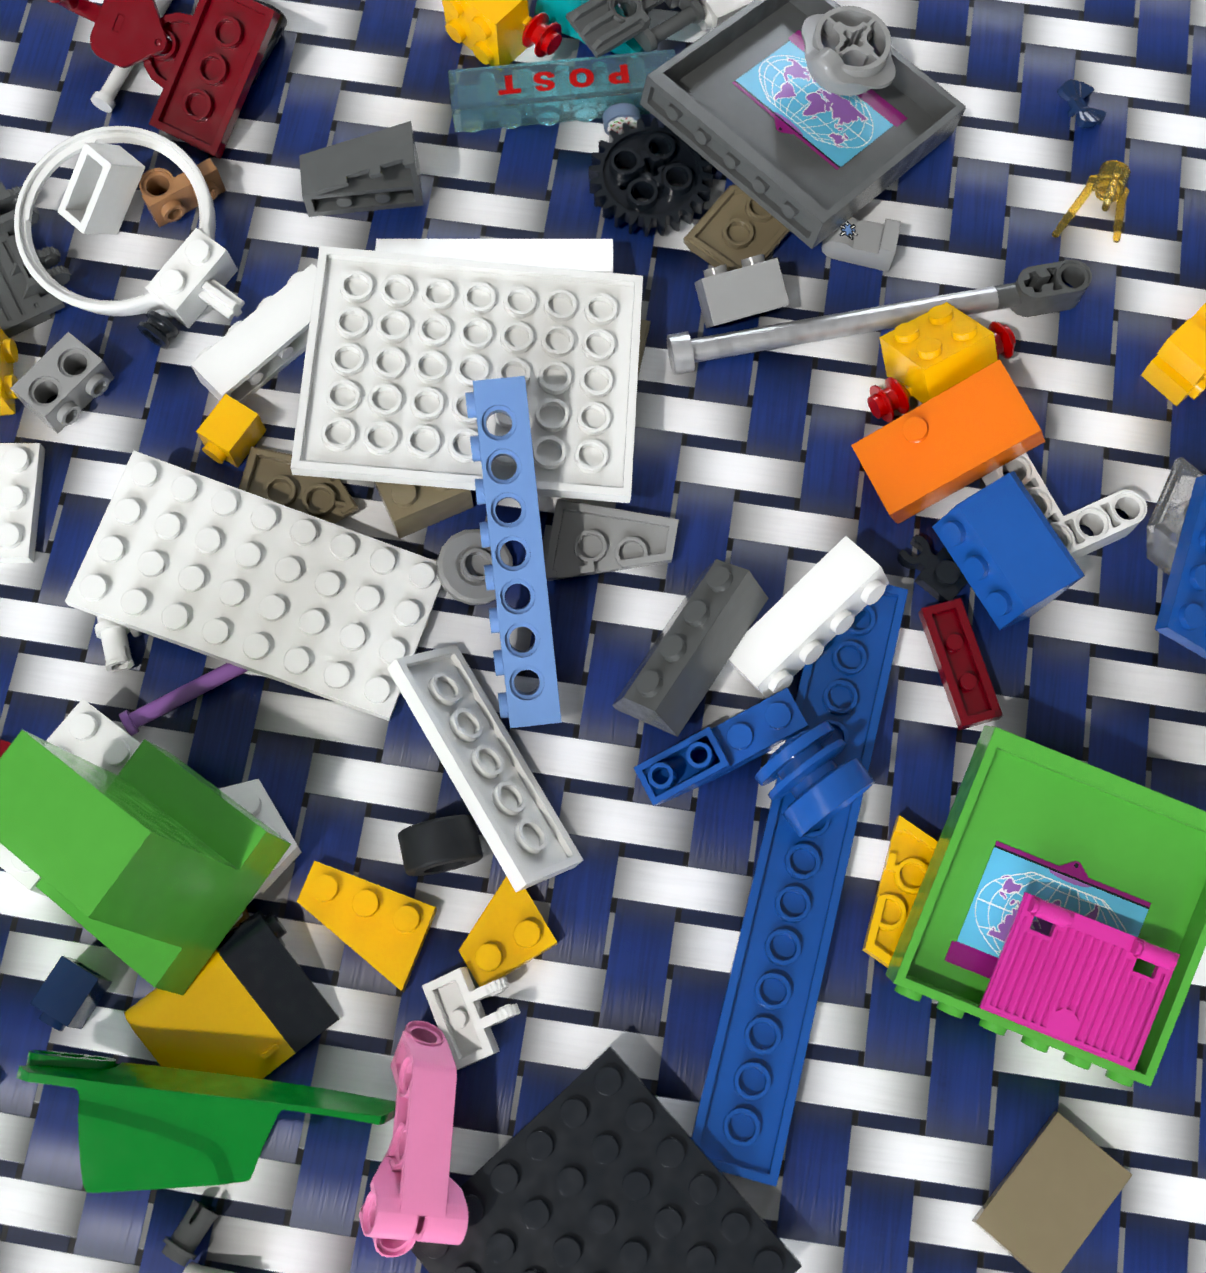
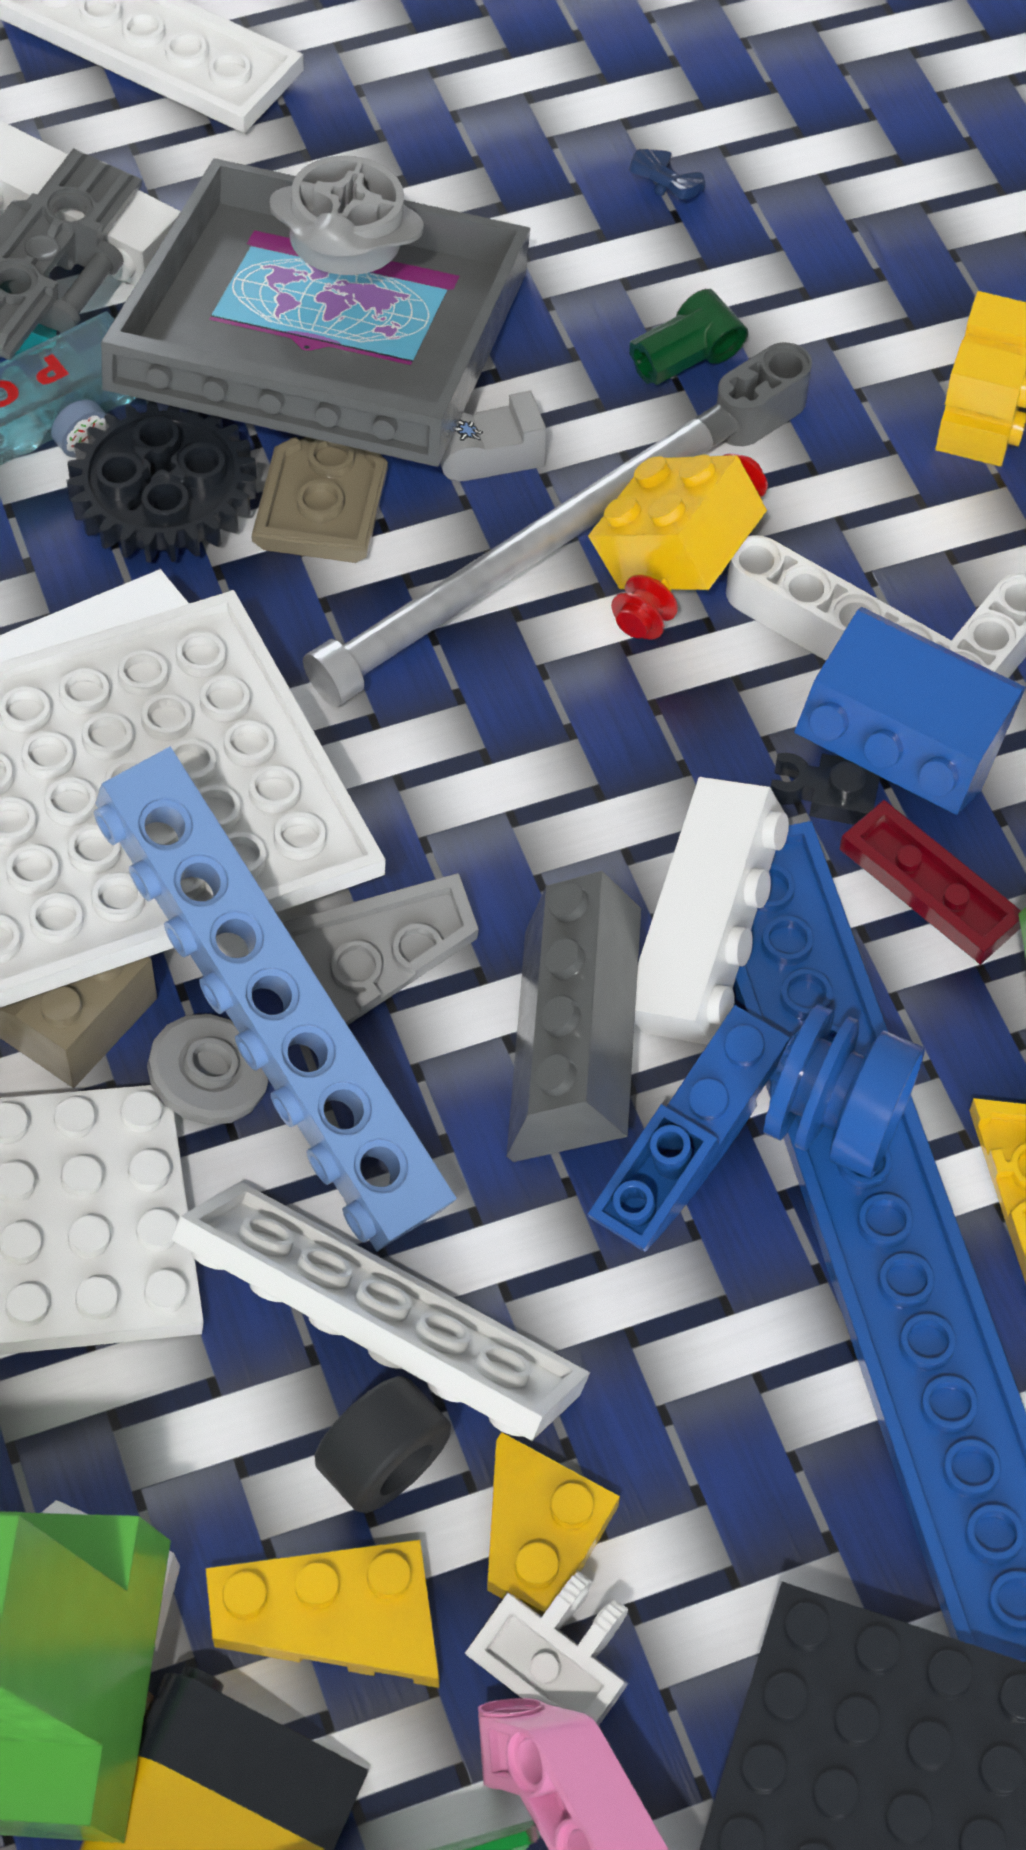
camera: 30 degrees left, 15 degrees down
light grey brick [694,254,789,329] -> none
orange brick [851,359,1045,524] -> none
clear yellow plant [1052,160,1131,243] -> none
none -> dark green piece [629,289,749,385]

